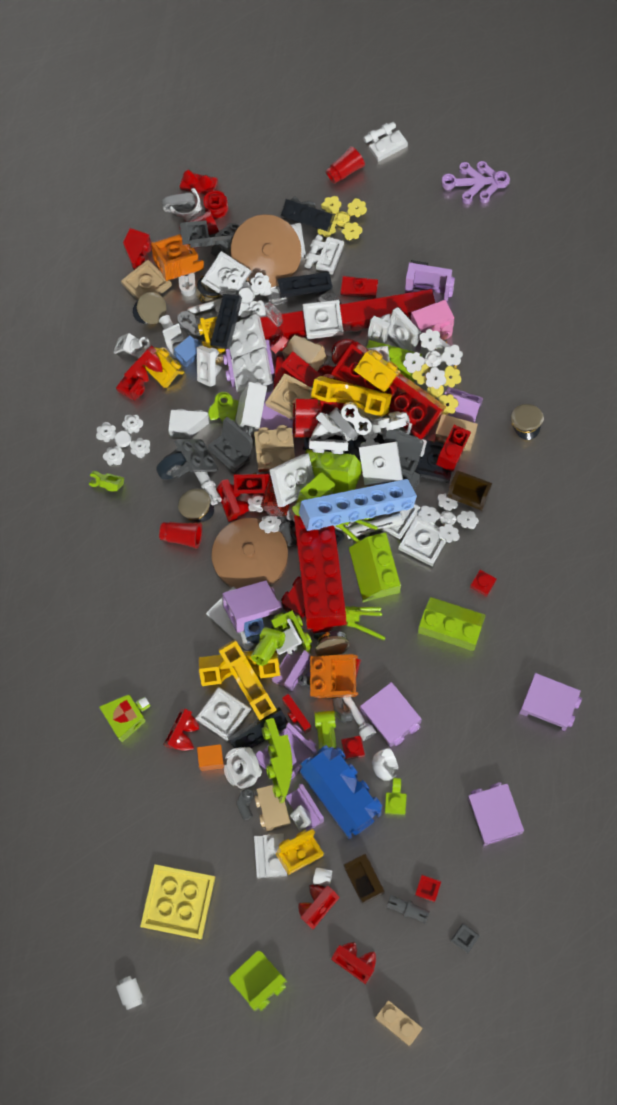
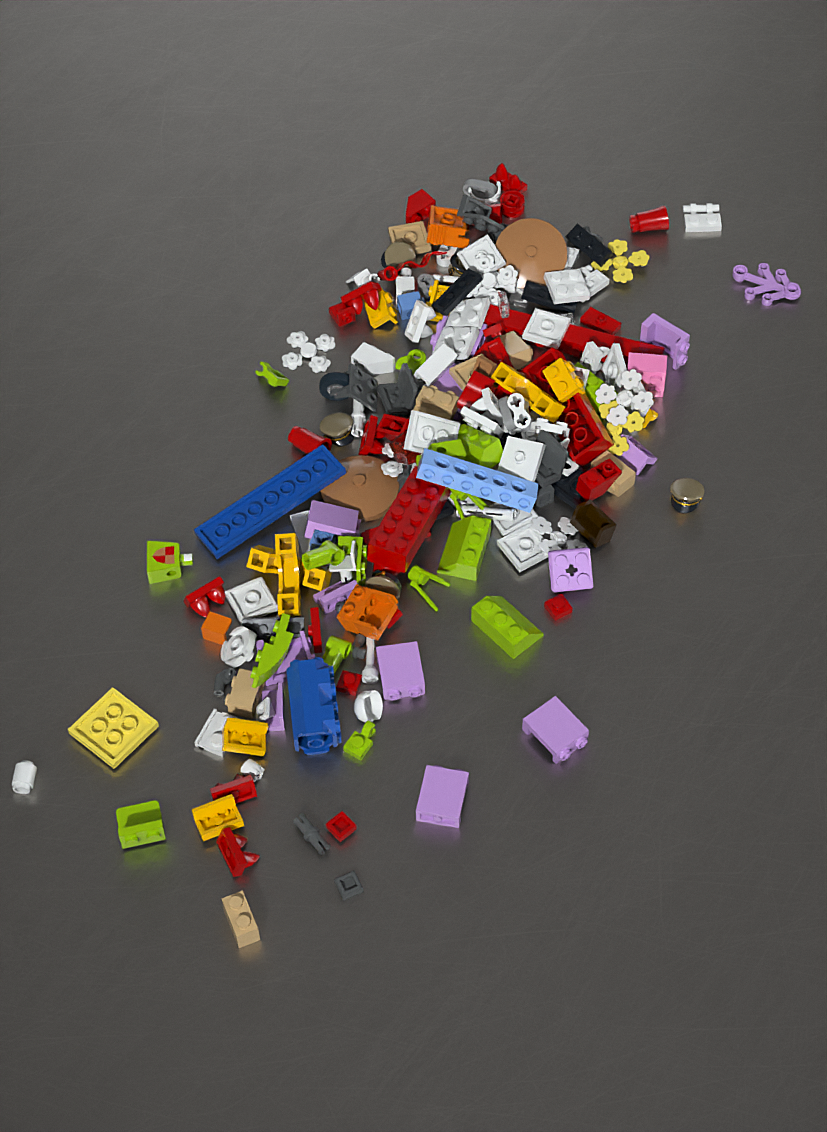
camera: 25 degrees right, 15 degrees down
dark brown panel [343,853,385,905] -> none
none -> yellow bracket [192,794,244,841]
none -> blue plate [194,444,346,559]
none -> red flag [377,251,447,281]
none -> medium nougat tile [472,355,498,378]
none -> white plate [544,269,590,304]
none -> lavender brick [548,547,593,592]

